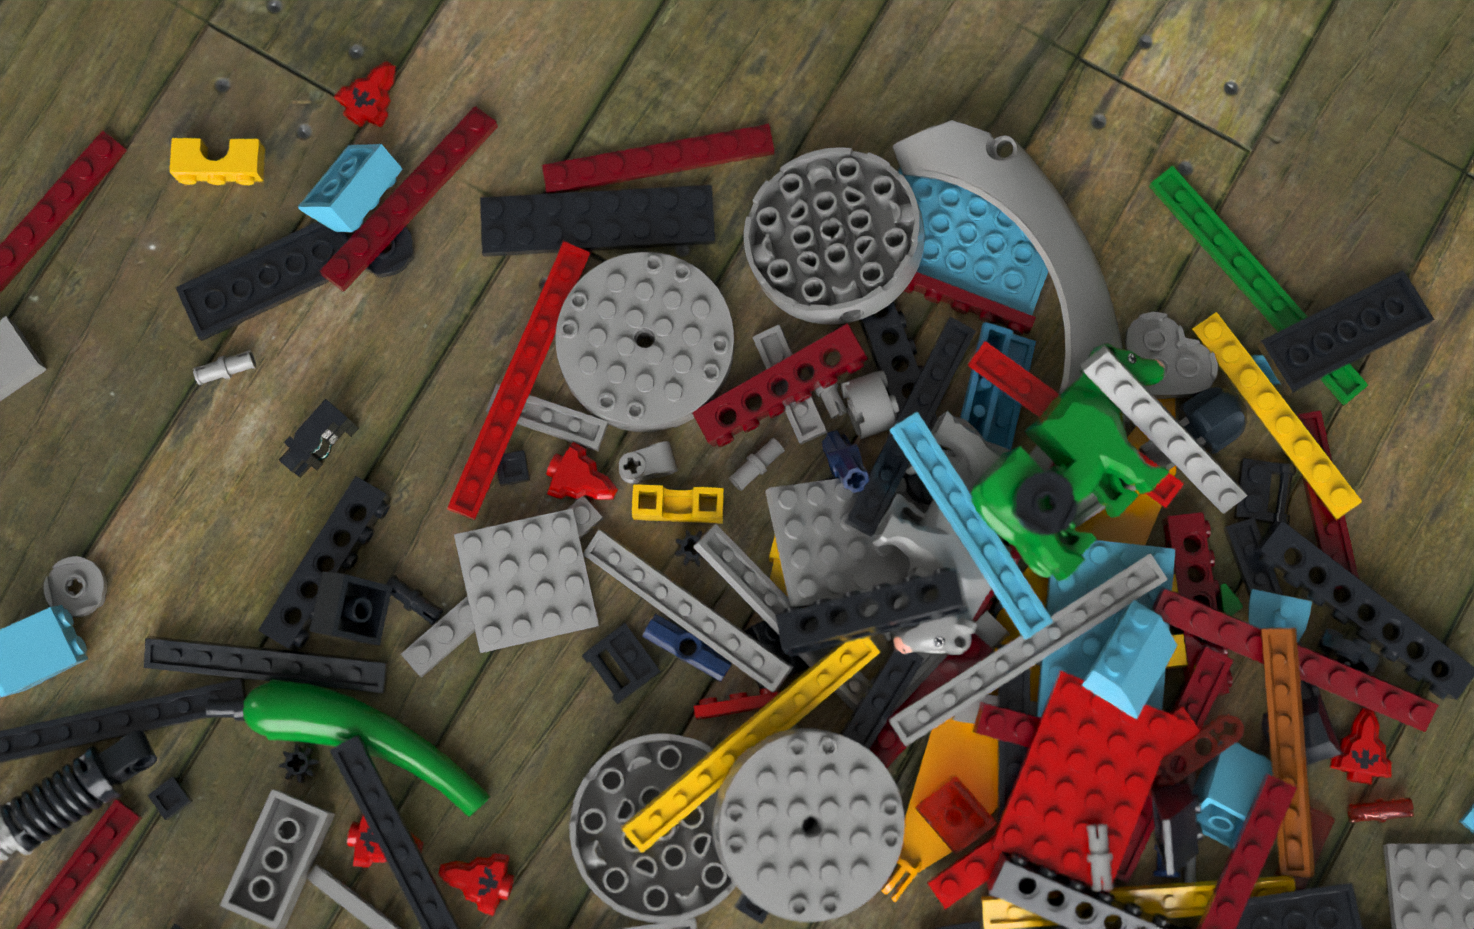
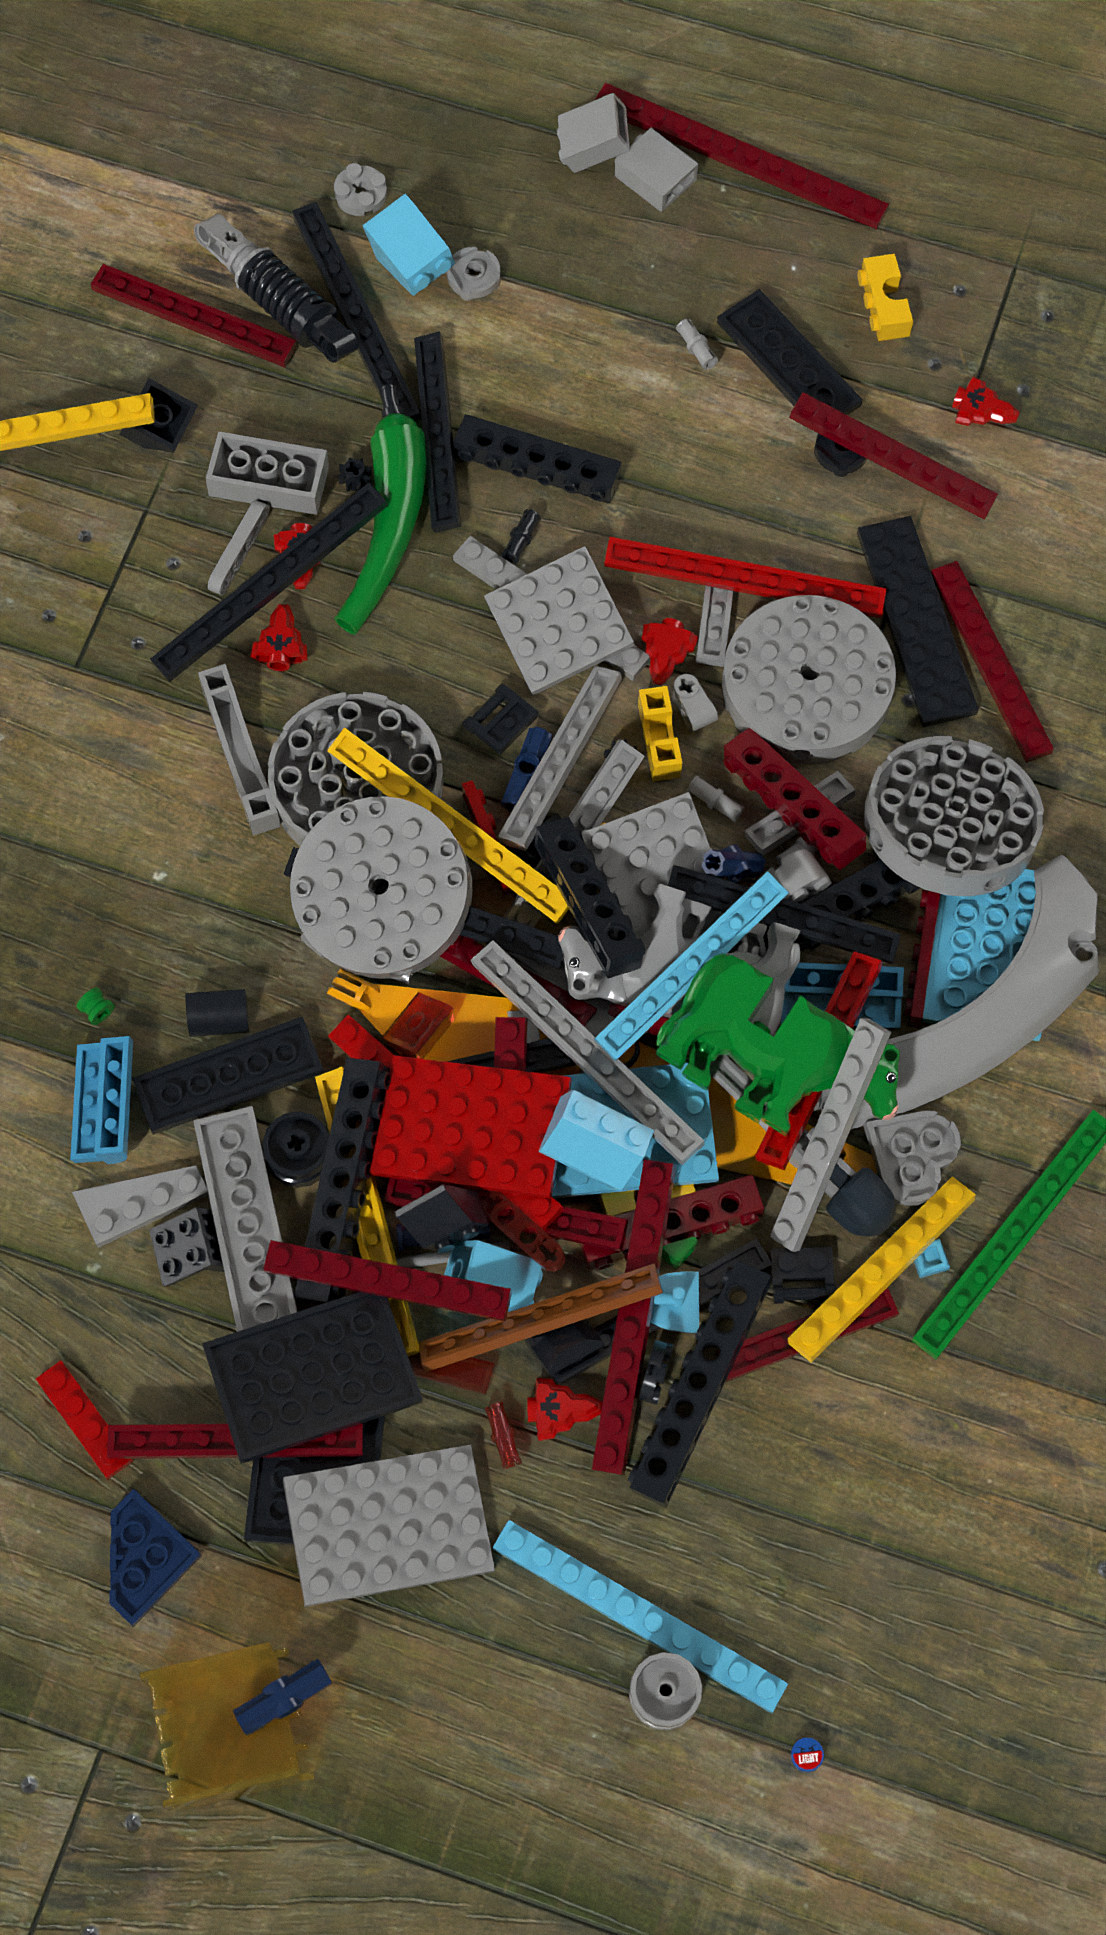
camera: 75 degrees right, 10 degrees down
black plate [147,776,193,820] -> none
black hips [279,399,359,478] -> none
medium azure slope [298,144,402,232] -> none
black brick [310,572,393,646] -> none
black plate [497,450,530,487] -> none
black plate [1012,472,1078,536] -> none
light grey pin [1087,824,1113,890] -> none
black plate [1257,270,1435,395] -> none

